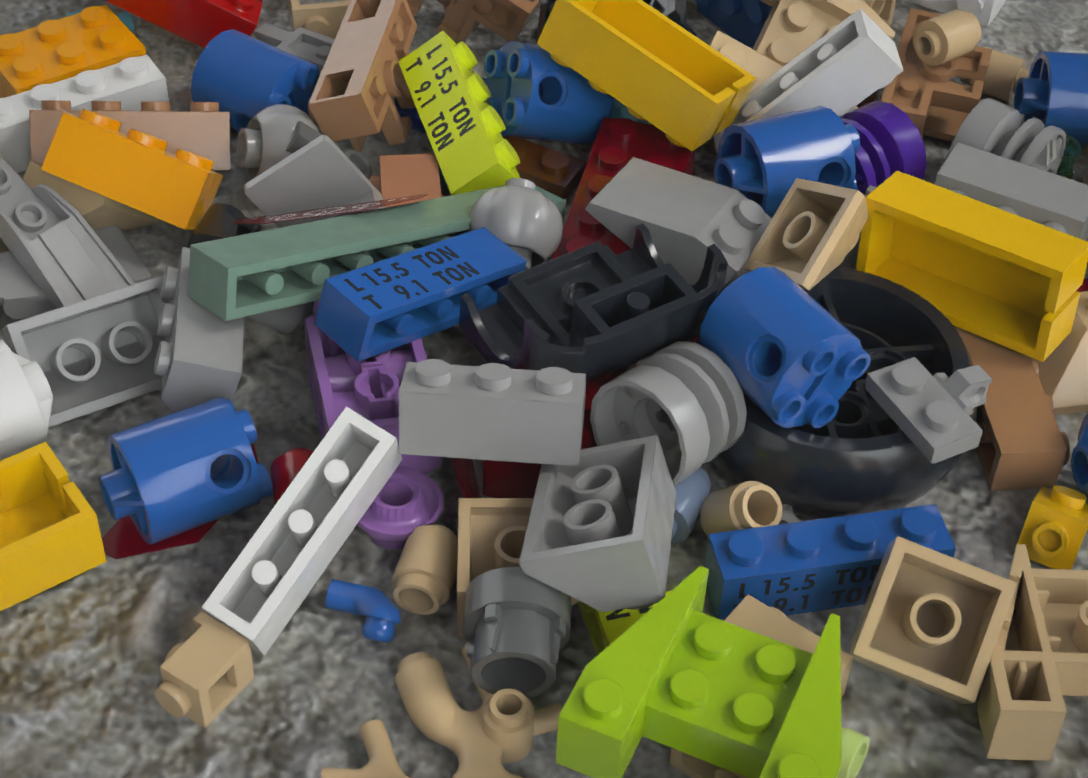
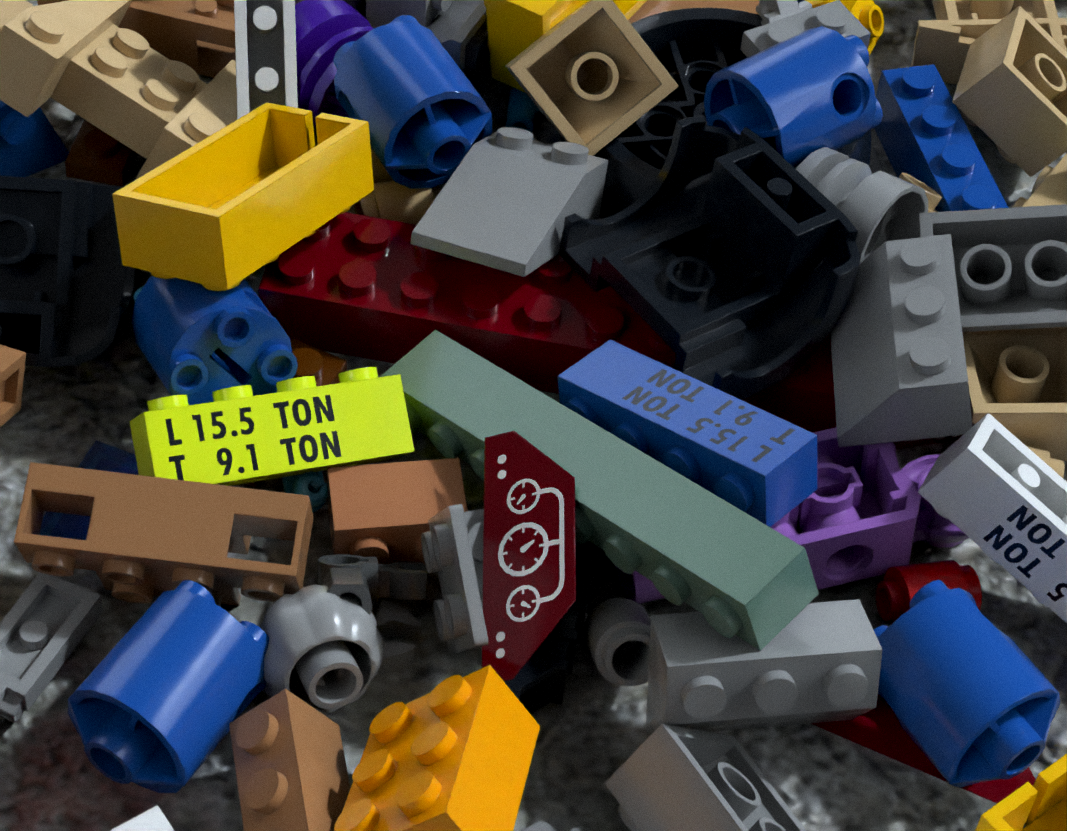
camera: 95 degrees left, 5 degrees up
light grey plant [467,178,563,271] -> none

